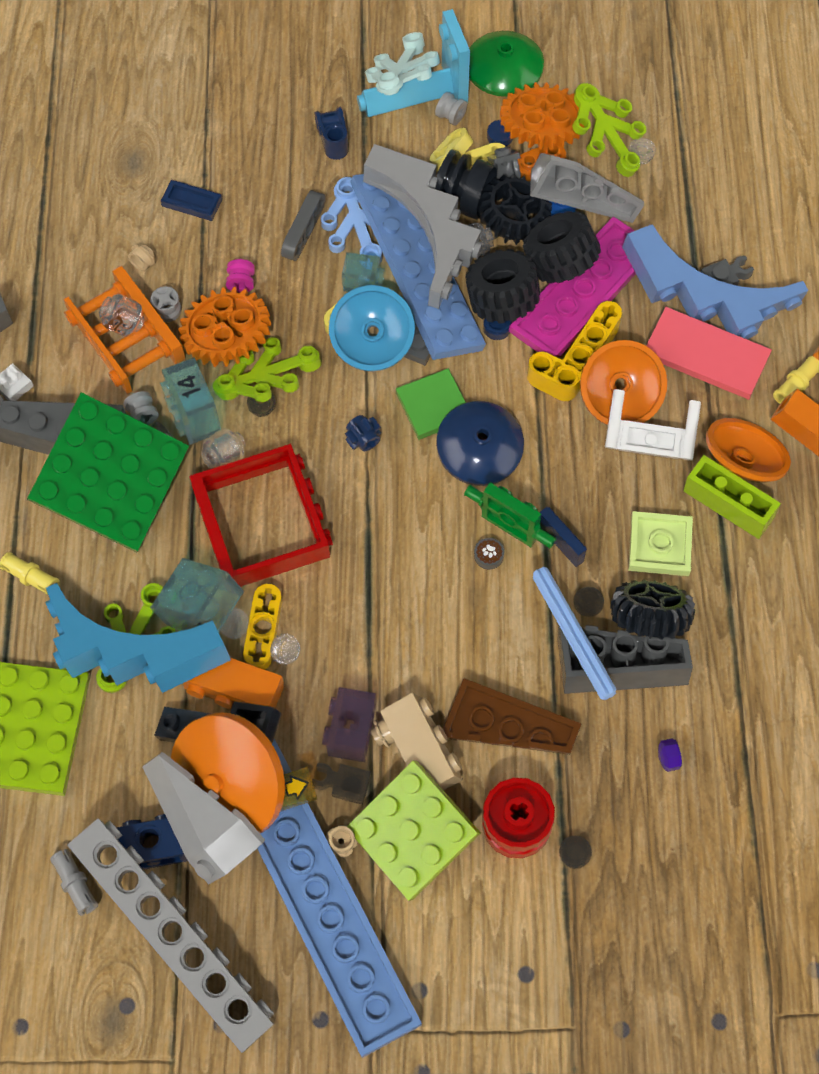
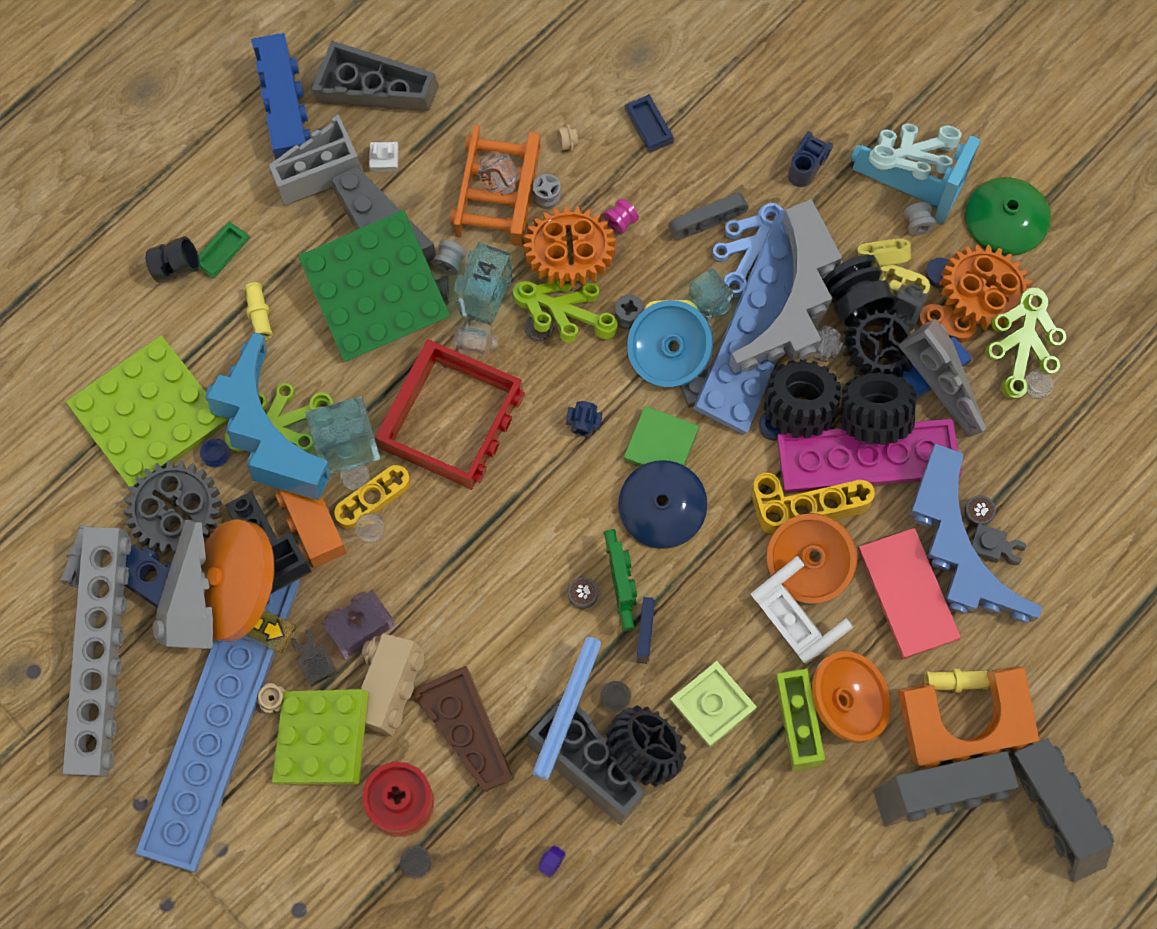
camera: 45 degrees right, 5 degrees up
none -> dark grey gear [123,460,222,555]
none -> clear blue plate [200,438,230,468]
none -> dark grey wheel [615,295,644,330]
none -> tile [964,495,996,526]

